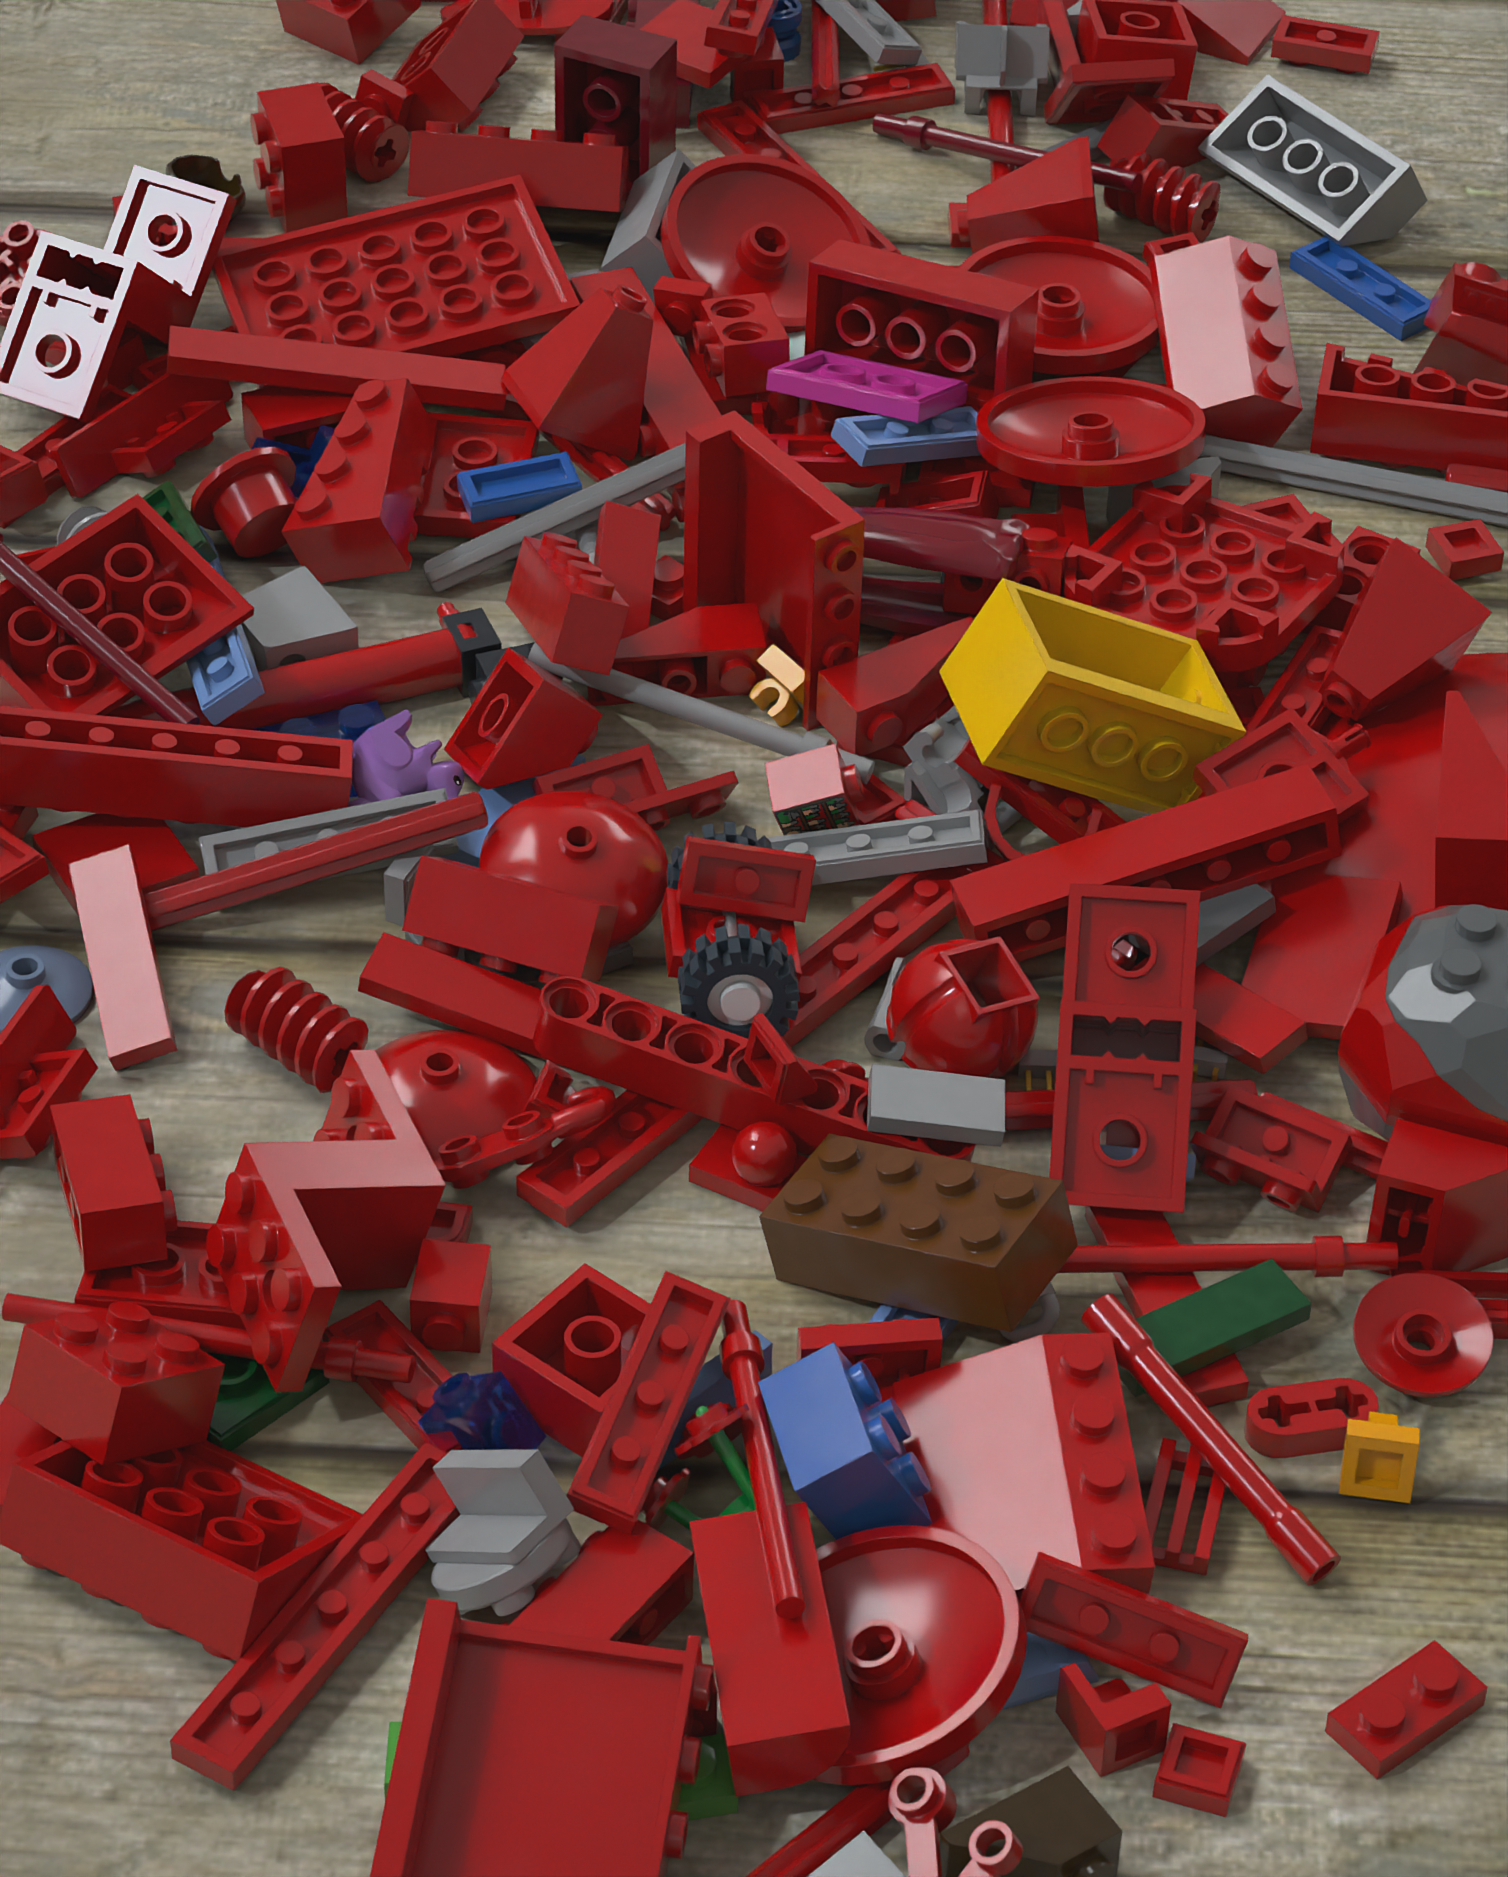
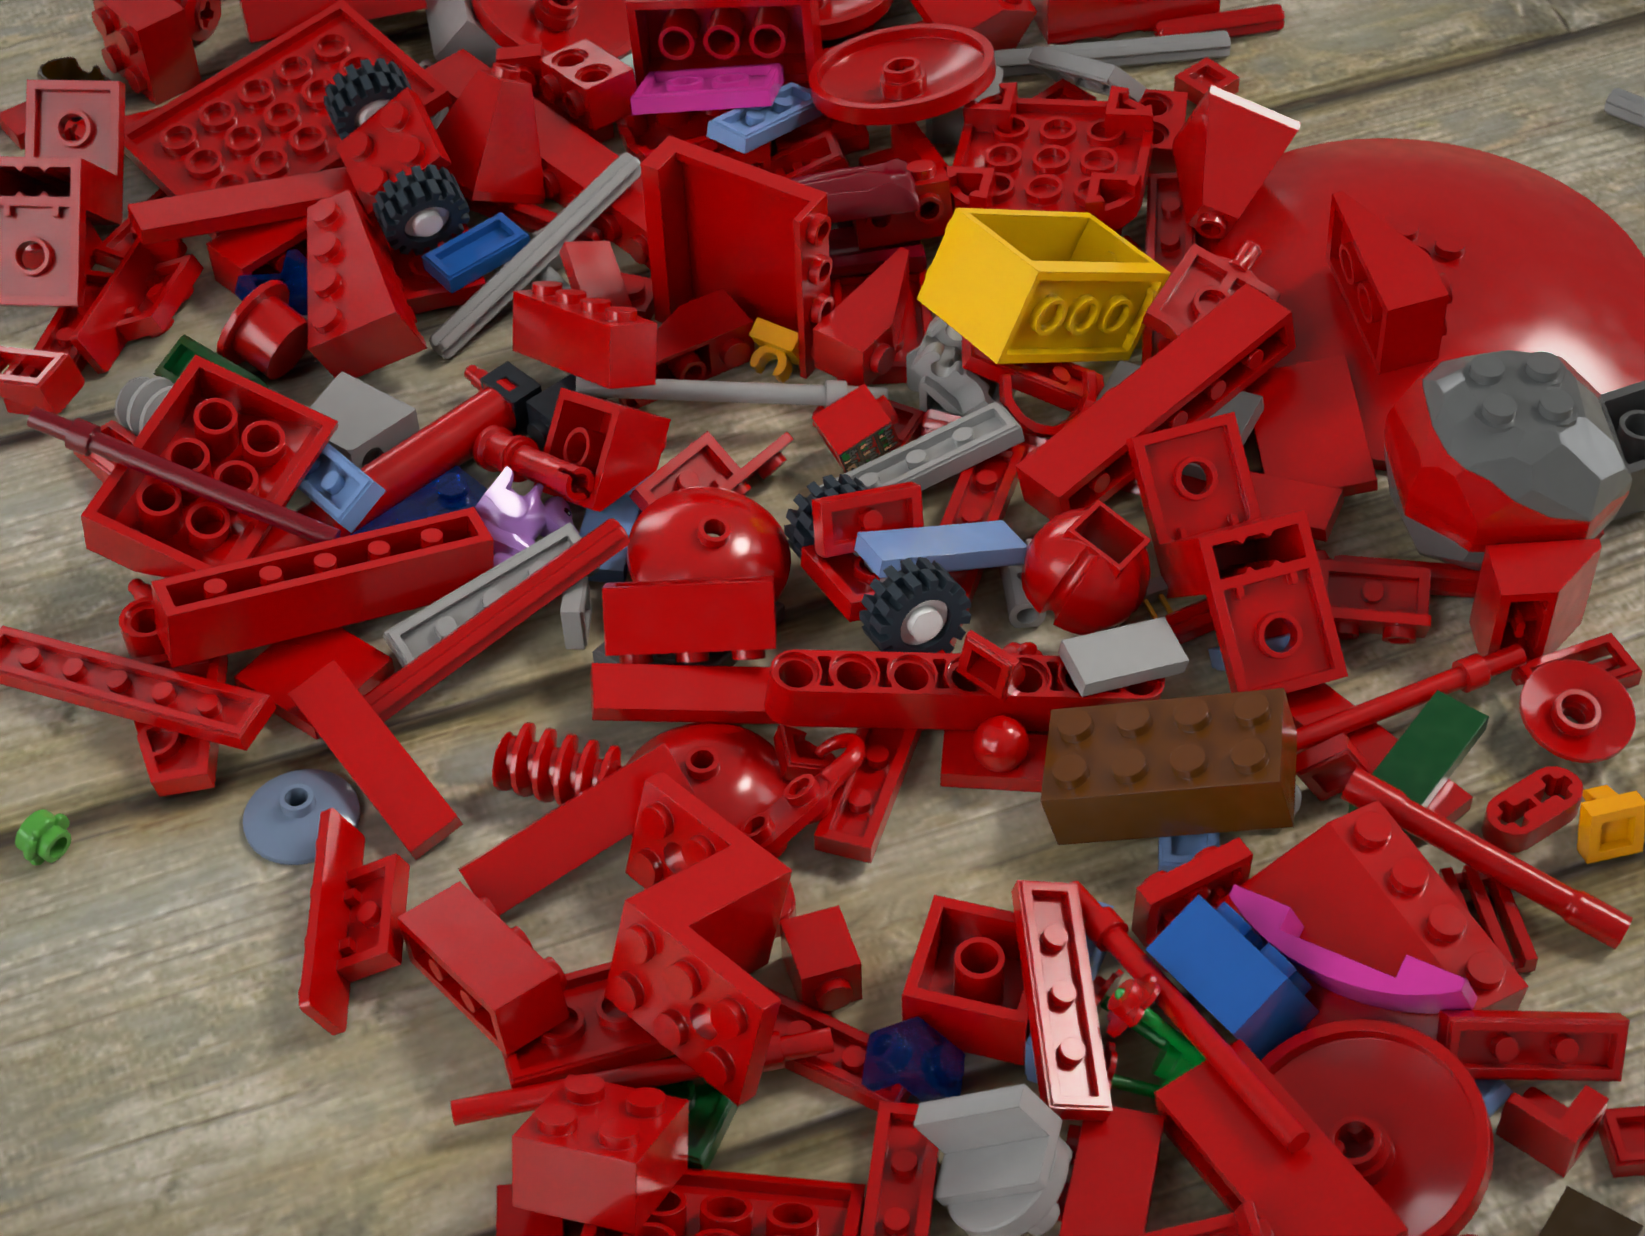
camera: 20 degrees left, 5 degrees up
none -> plate [324,58,470,255]
none -> red tile [458,742,695,916]
none -> red pin [473,425,595,501]
none -> medium blue tile [854,520,1028,578]
none -> light grey tile [1028,45,1146,102]
none -> dark pink slope [1229,884,1478,1014]
none -> red tile [1296,733,1372,801]

